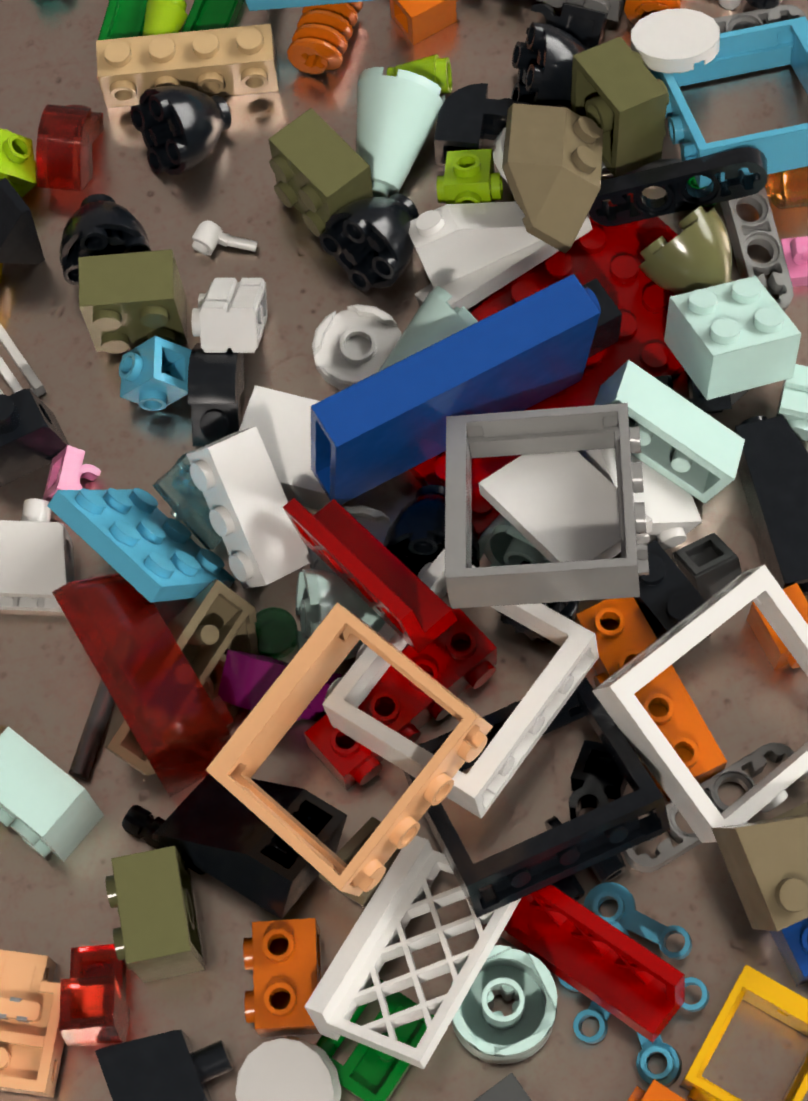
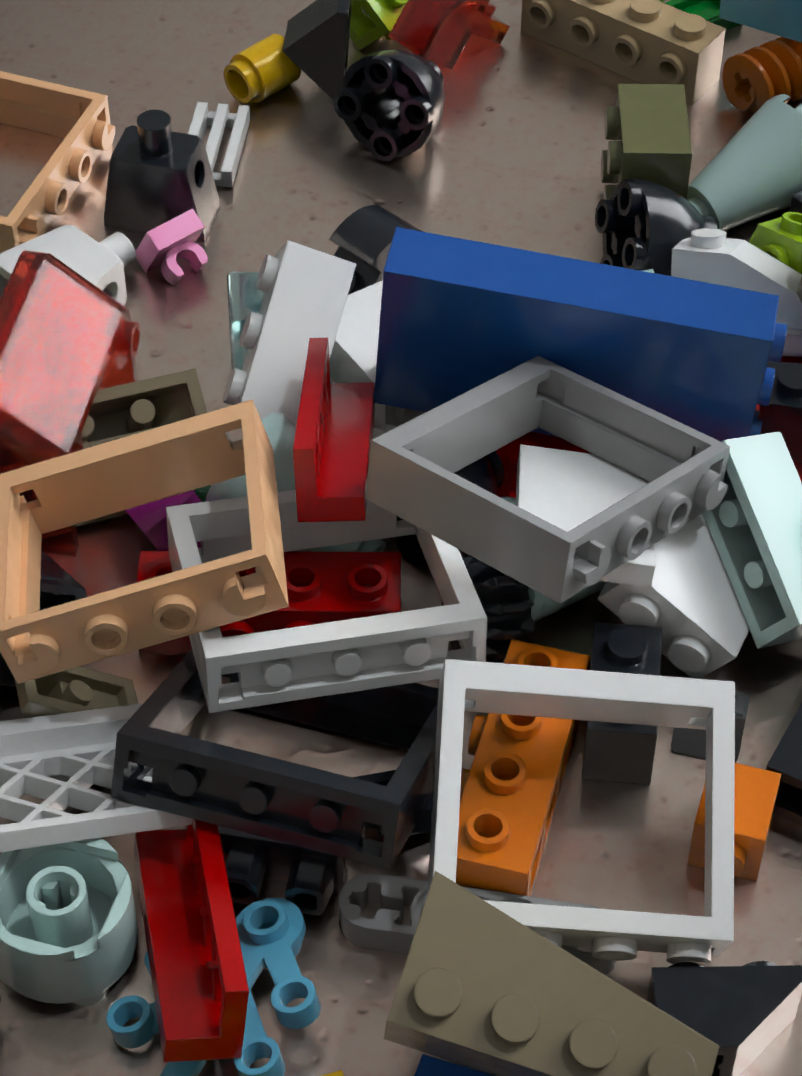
camera: 35 degrees right, 20 degrees down
medium azure plate [47,488,236,603] -> none
olive brick [78,249,188,354] -> none
medium azure brick [119,336,192,411] -> none
black piece [130,85,231,175] -> none
white brick [191,278,268,353] -> none
white hand [192,220,258,255] -> none

